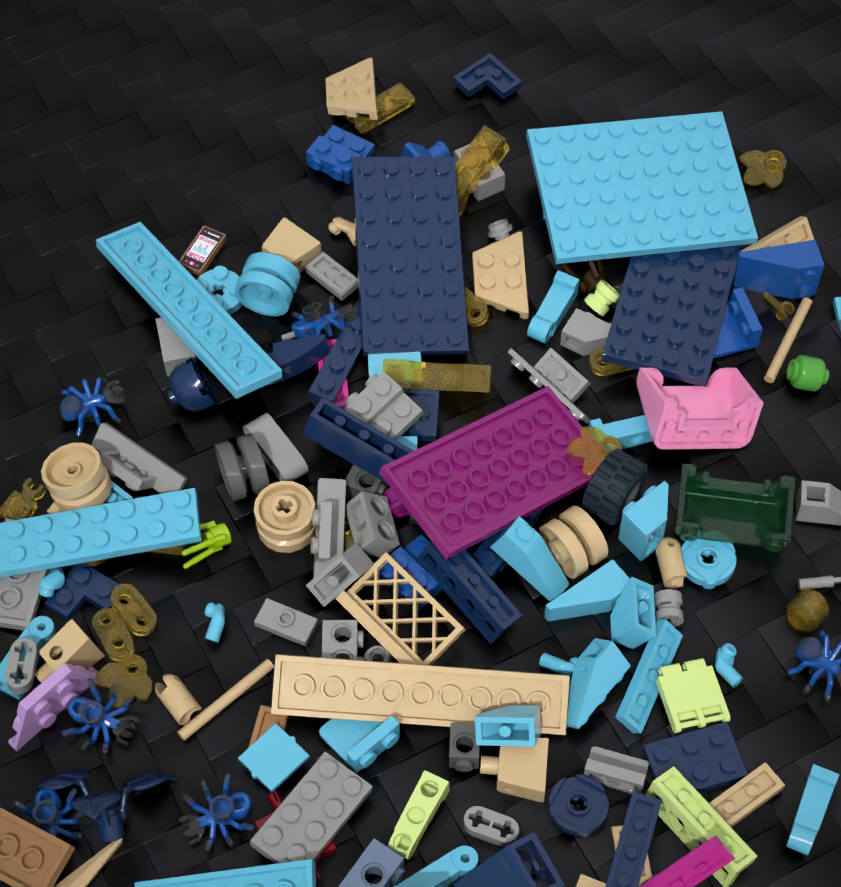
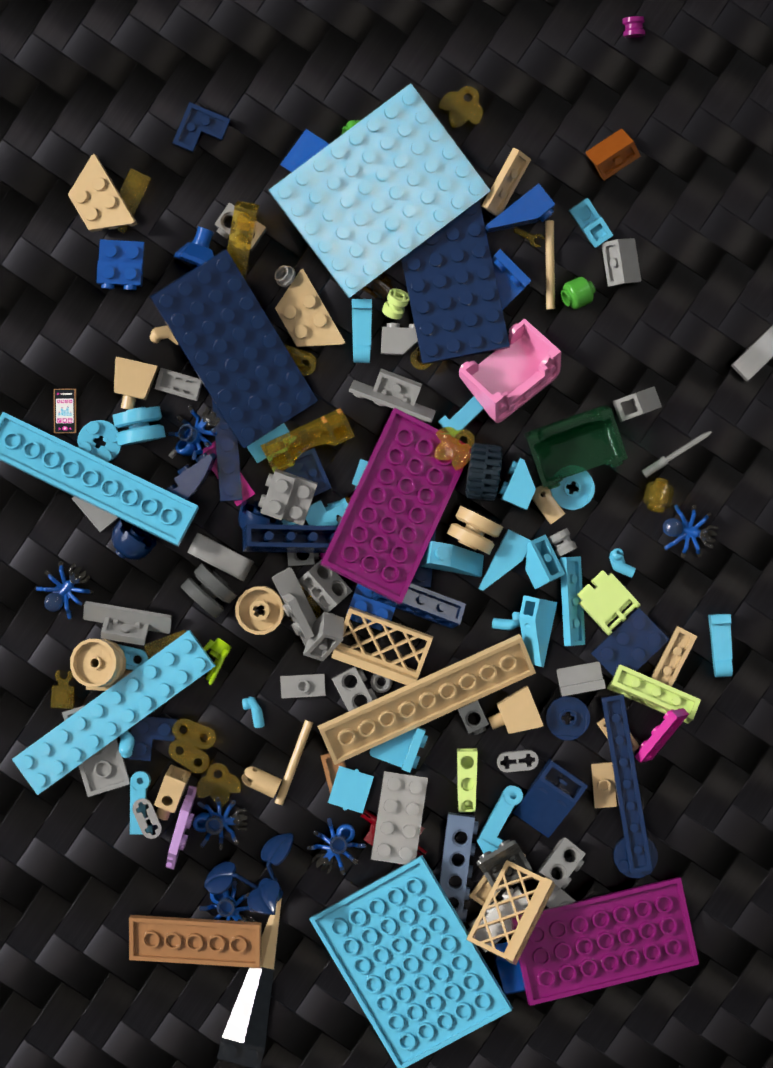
camera: 25 degrees left, 30 degrees up
medium azure slope [475,705,541,746] -> none

